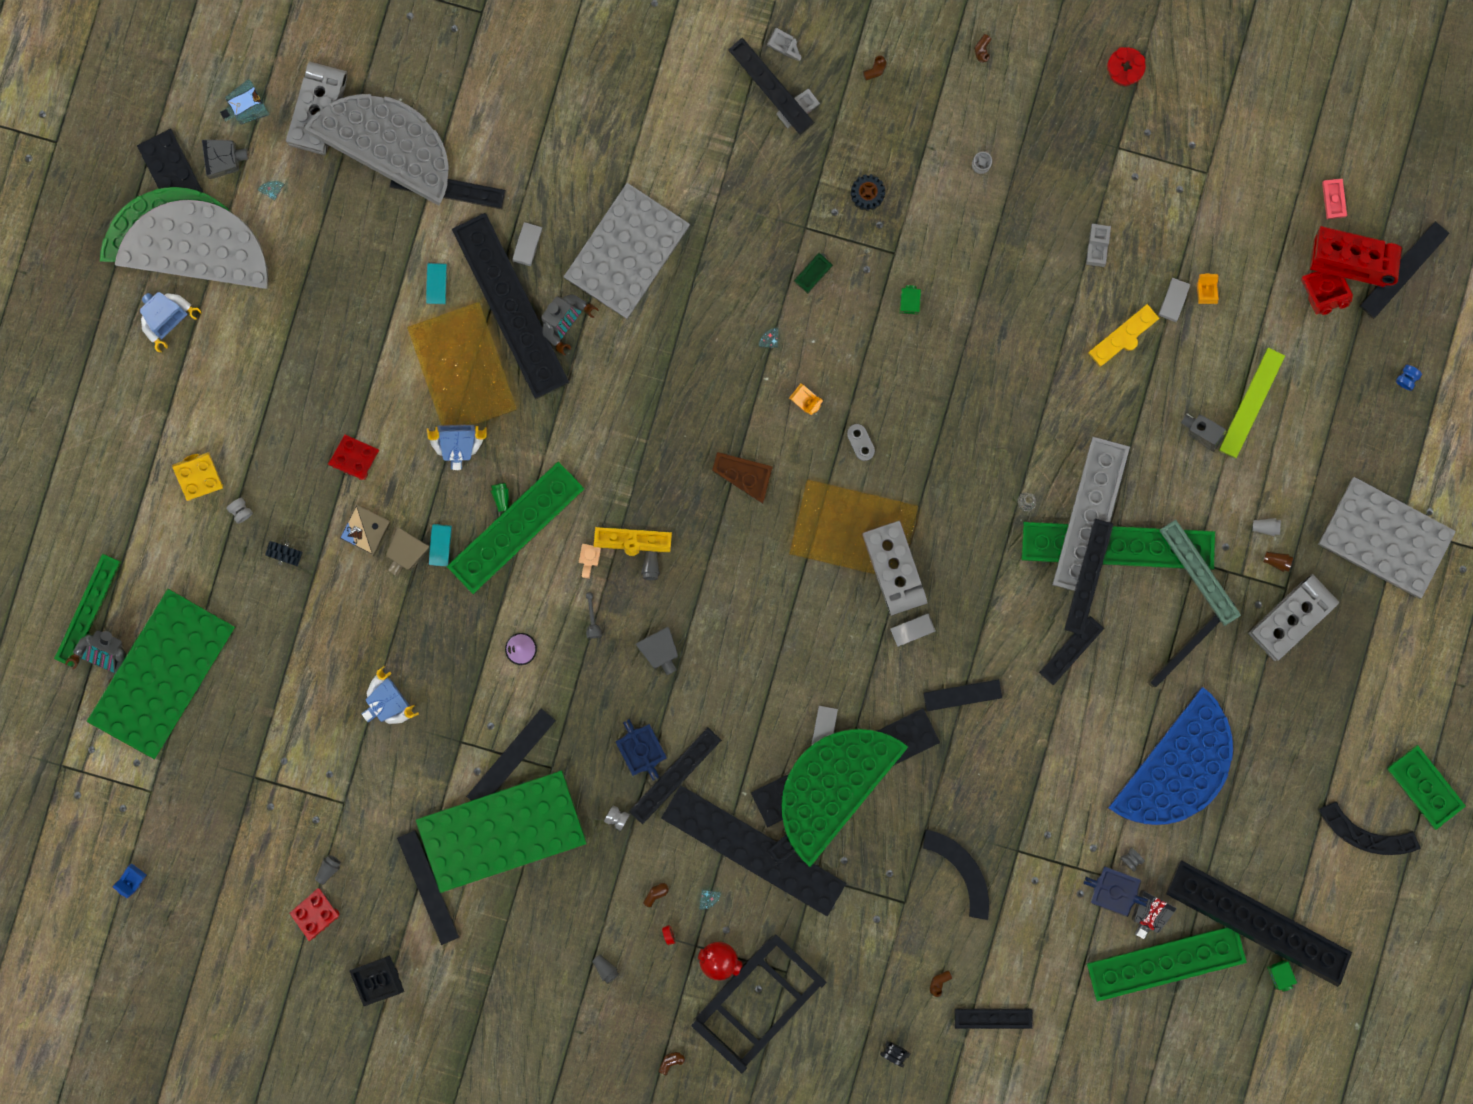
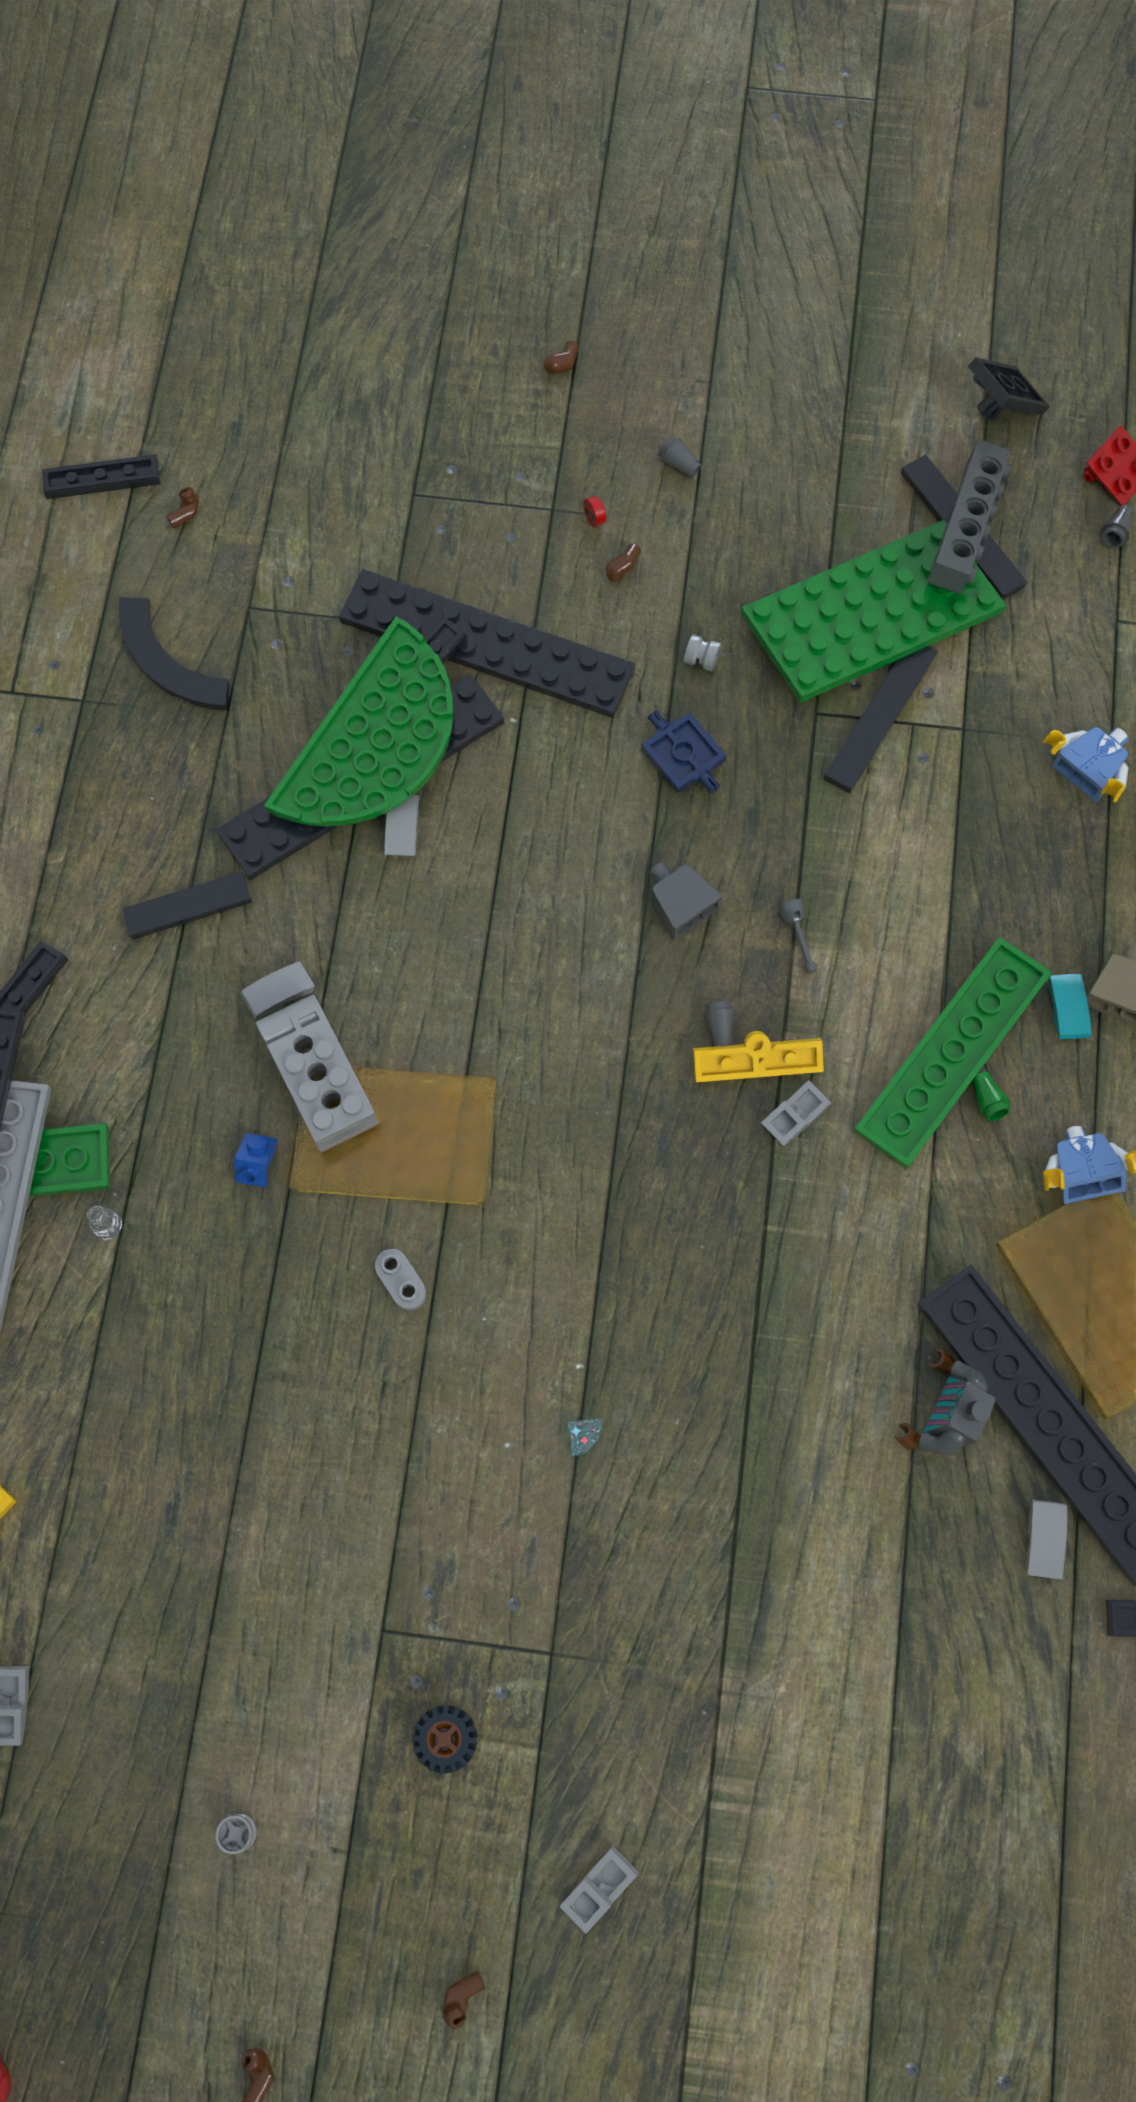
camera: 175 degrees right, 15 degrees down
lavender hat [505,633,537,665] -> none
light grey plate [564,183,690,319] -> none
light nougat plate [579,544,601,579] -> none
black tile [629,727,722,825] -> none
black piece [691,934,827,1074] -> none
red brick [698,942,742,981] -> none
clear light blue tile [699,890,721,909] -> none
reddish brown wing [712,452,773,504] -> none
black tile [728,37,815,135] -> none
light grey slope [766,28,801,61] -> none
light orange bracket [789,383,823,415] -> none
dark green tile [794,253,833,294] -> none
black wheel [880,1040,911,1068] -> none
green brick [899,285,921,315] -> none
none -> blue bracket [234,1133,277,1188]
none -> light grey slope [761,1080,832,1146]
none -> dark grey brick [927,438,1012,594]

